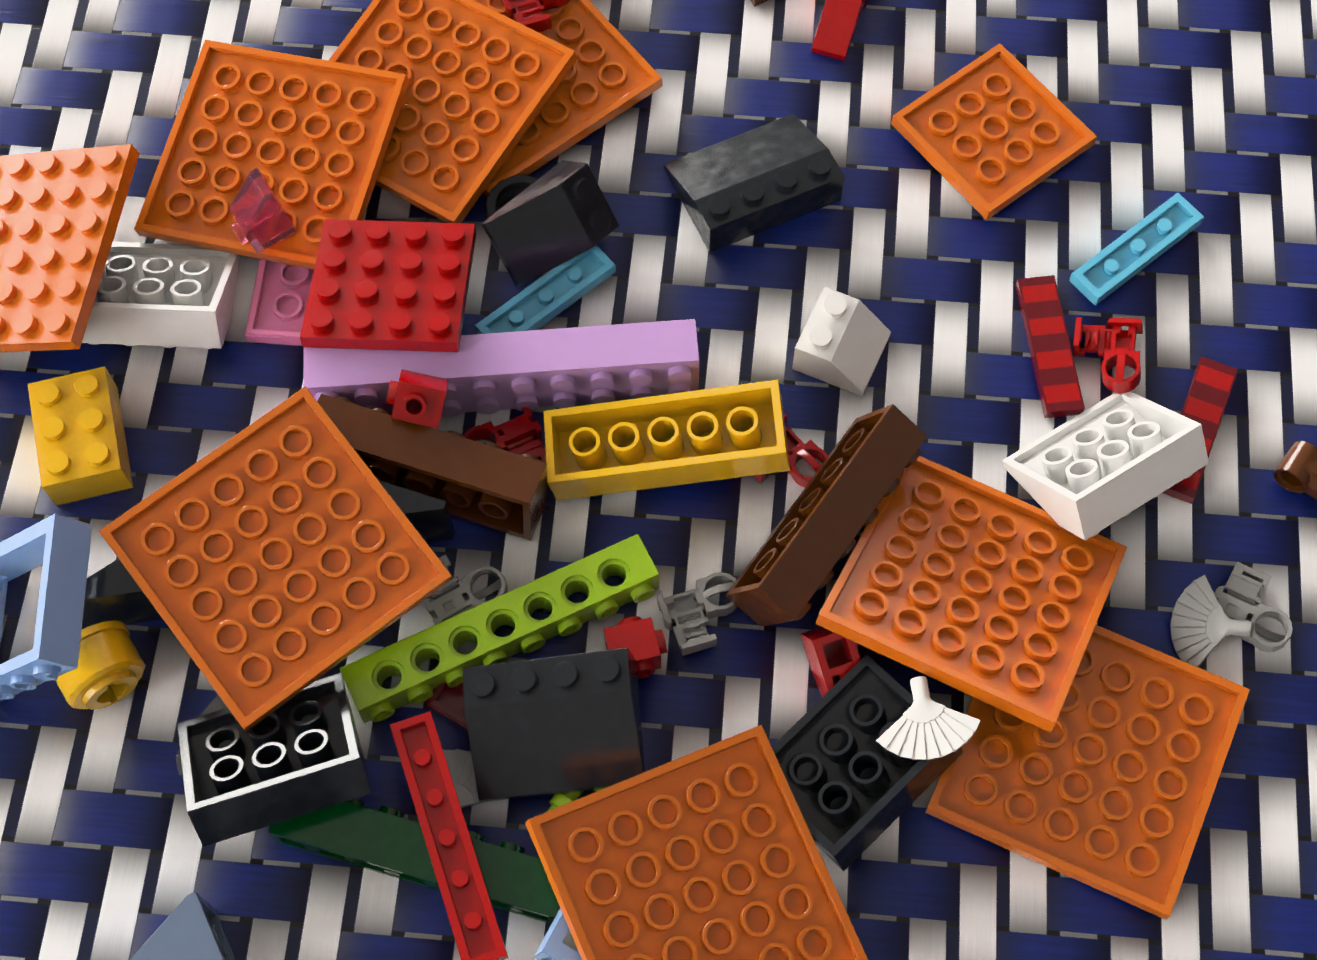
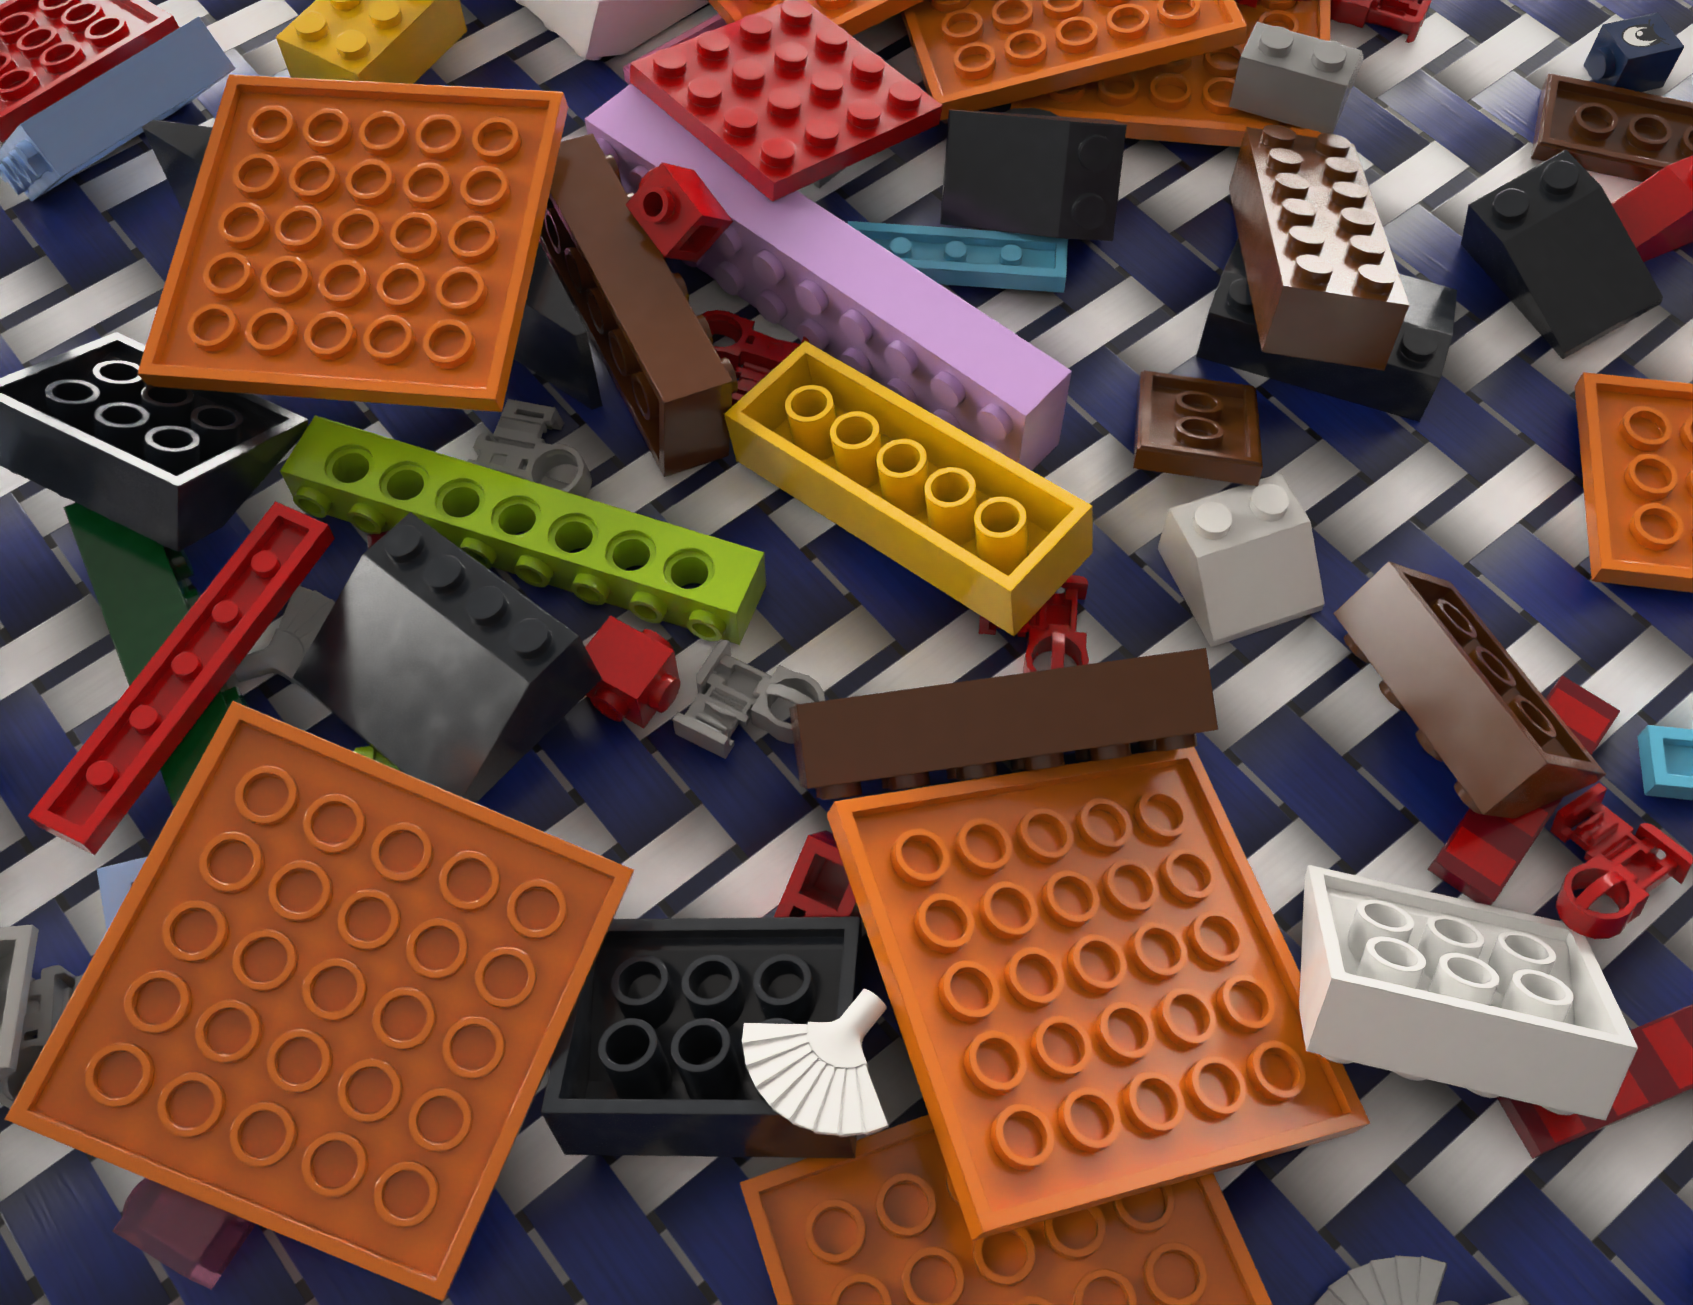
camera: 45 degrees right, 5 degrees down
yellow wheel [55,620,145,710] -> none
none -> reddish brown tile [1133,370,1263,486]
none -> light grey slope [1229,22,1364,134]
none -> reddish brown brick [1229,125,1409,371]
none -> reddish brown slope [1333,561,1606,819]
none -> black slope [1461,150,1663,359]

